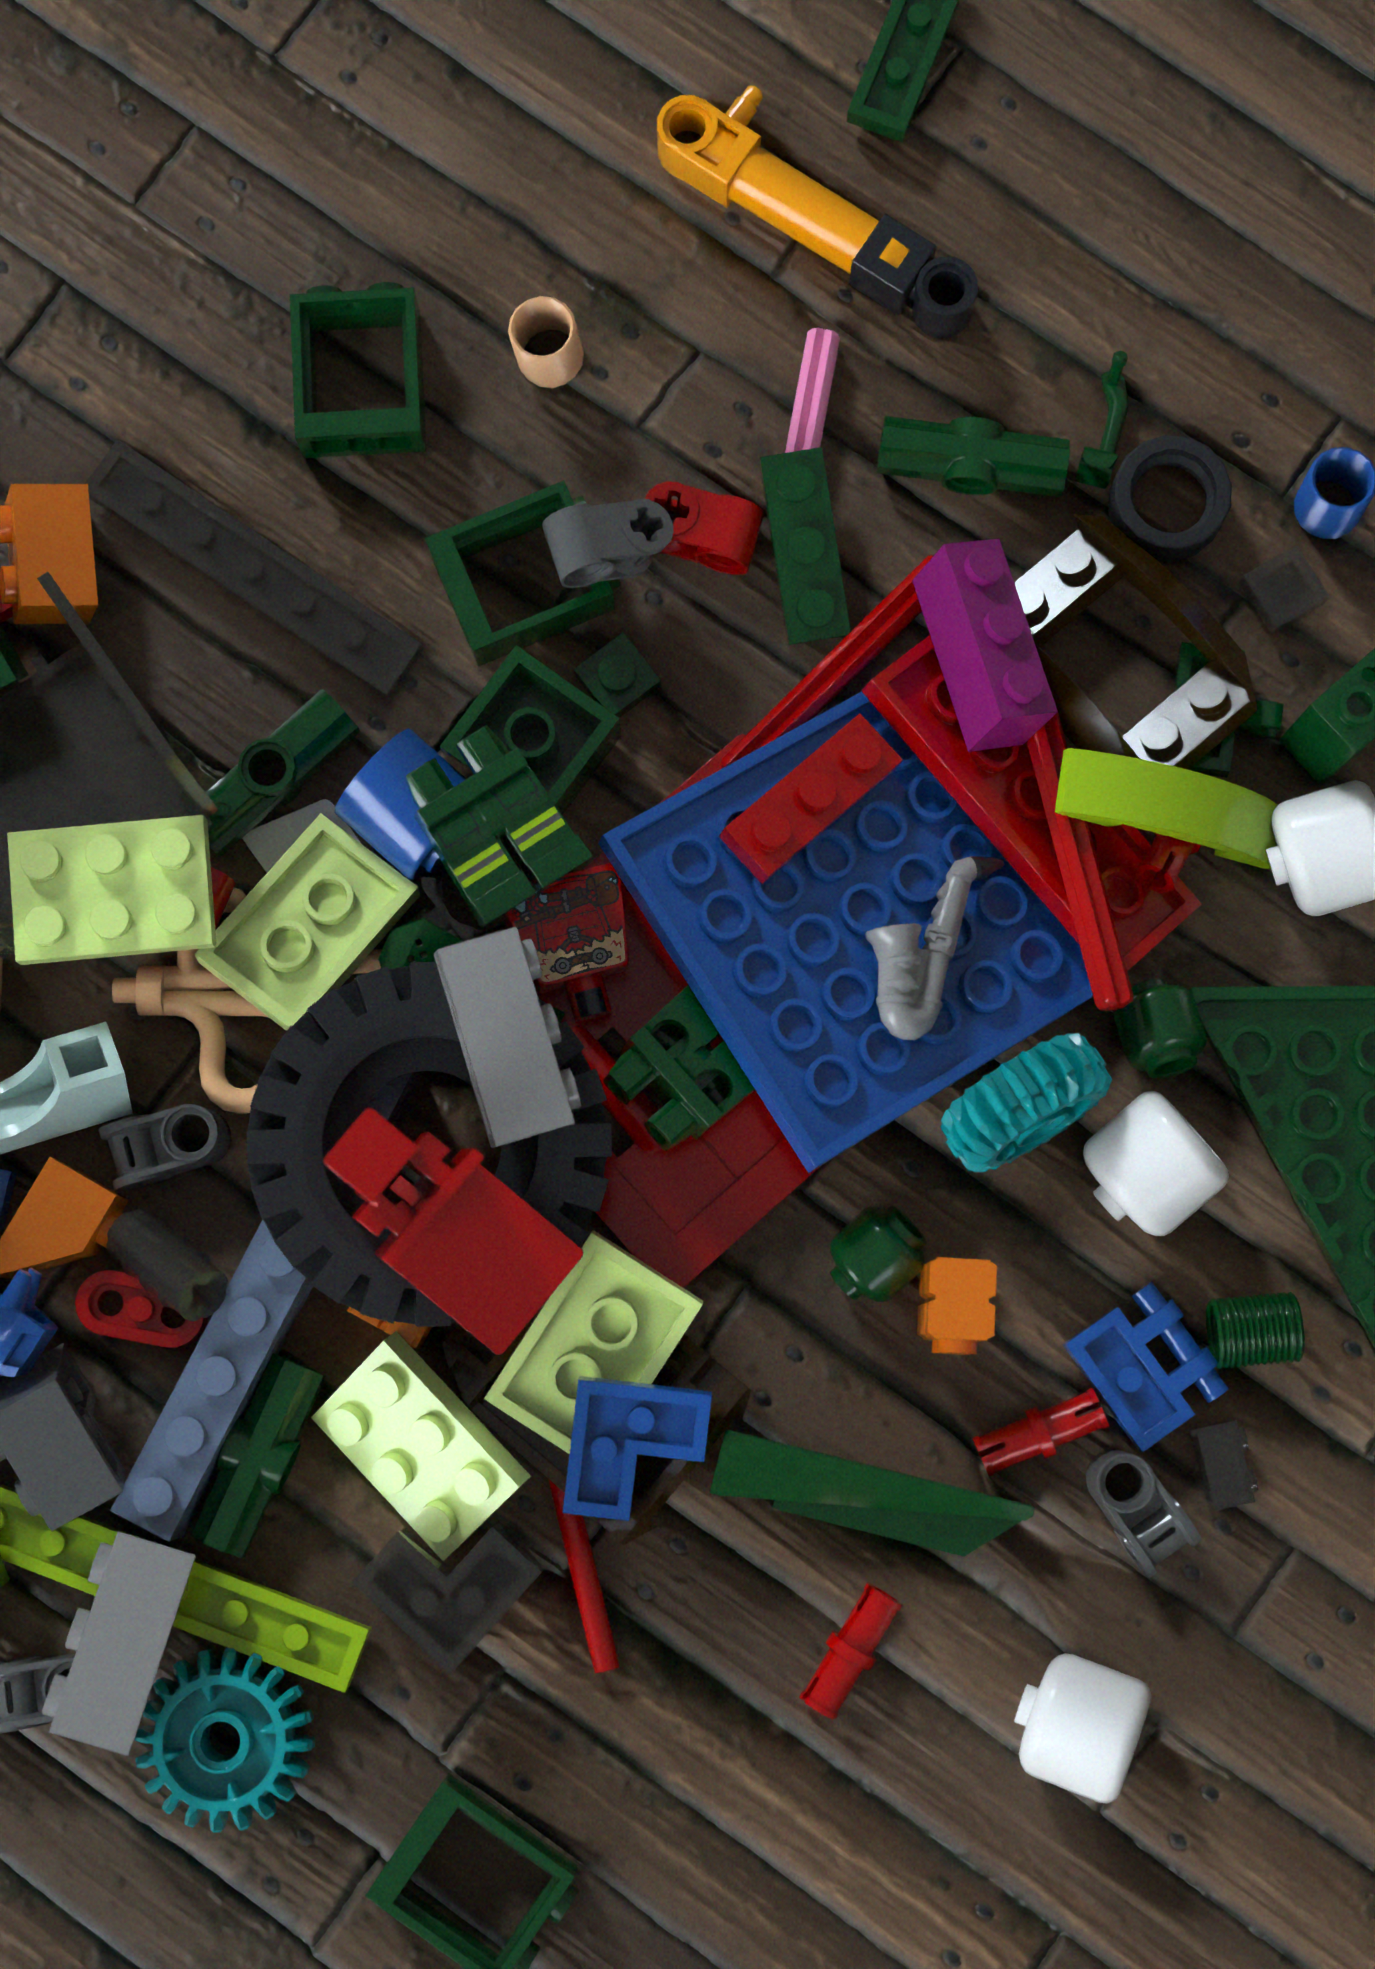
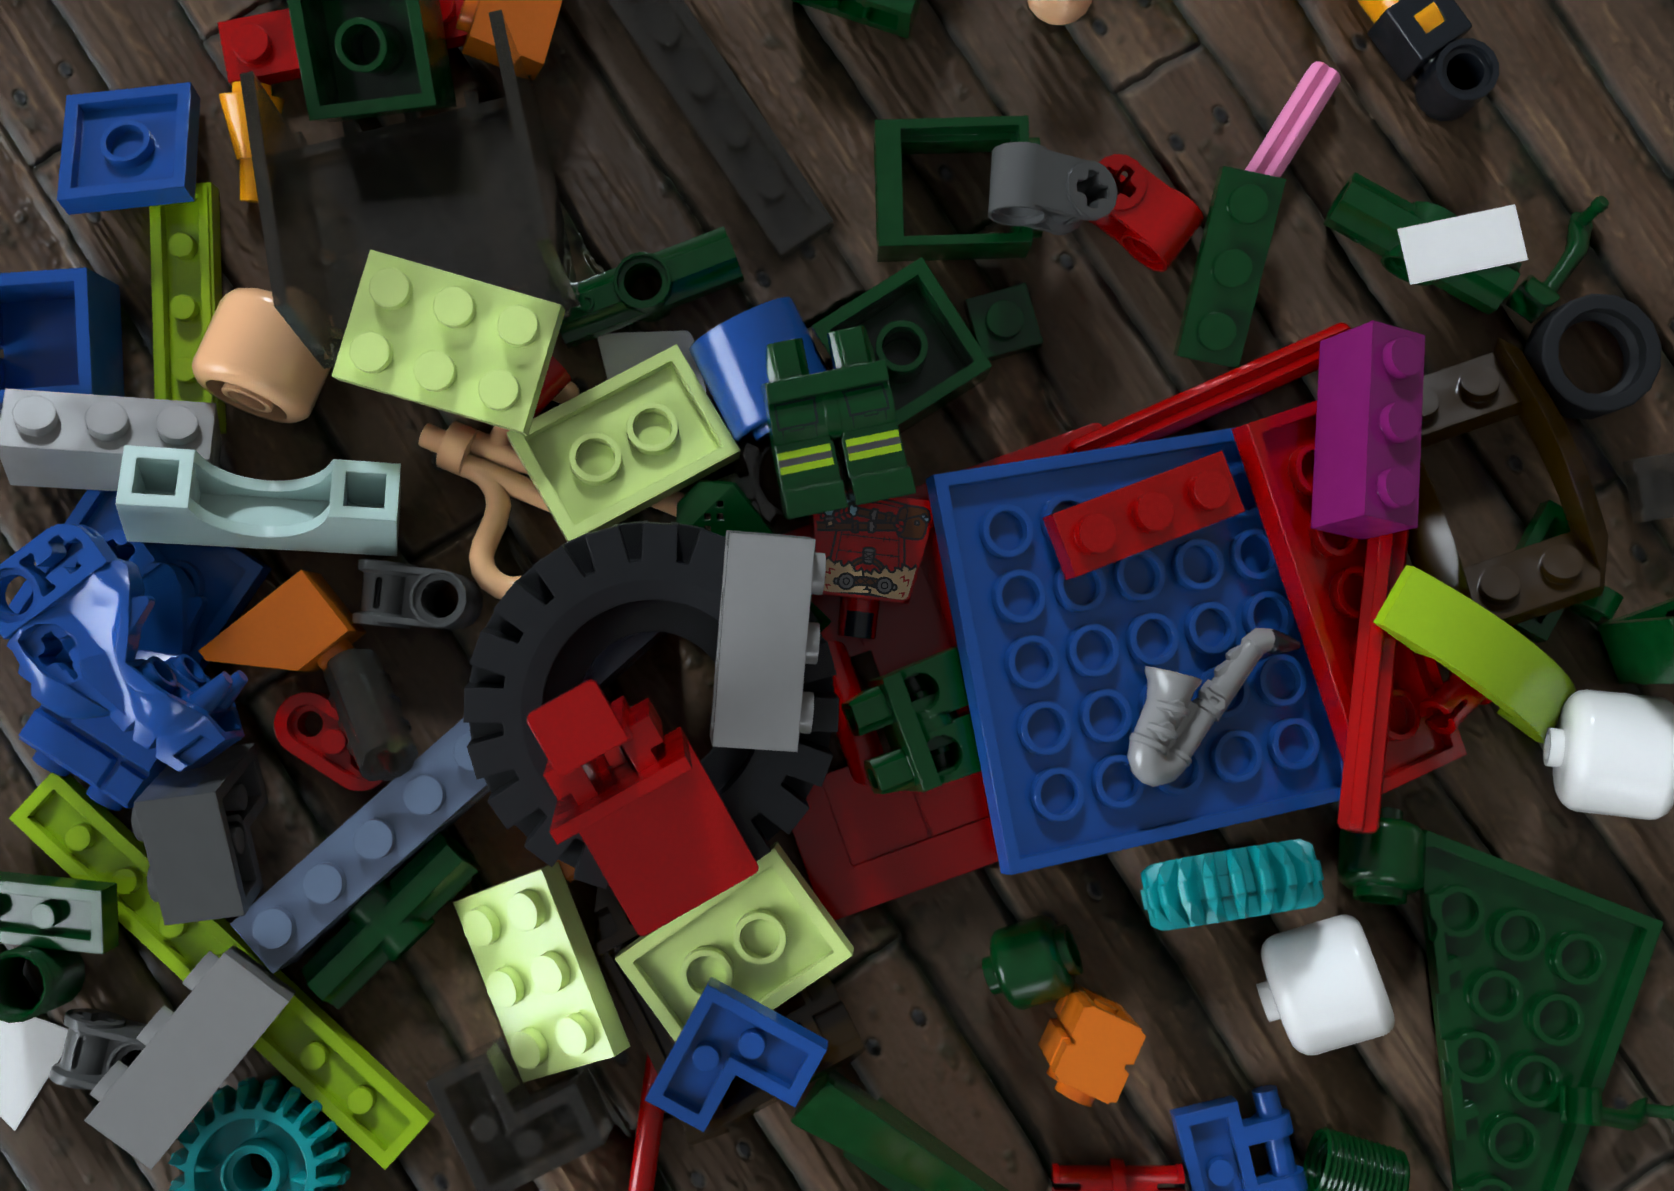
camera: 20 degrees right, 5 degrees up
none -> white sticker [1397,204,1528,285]

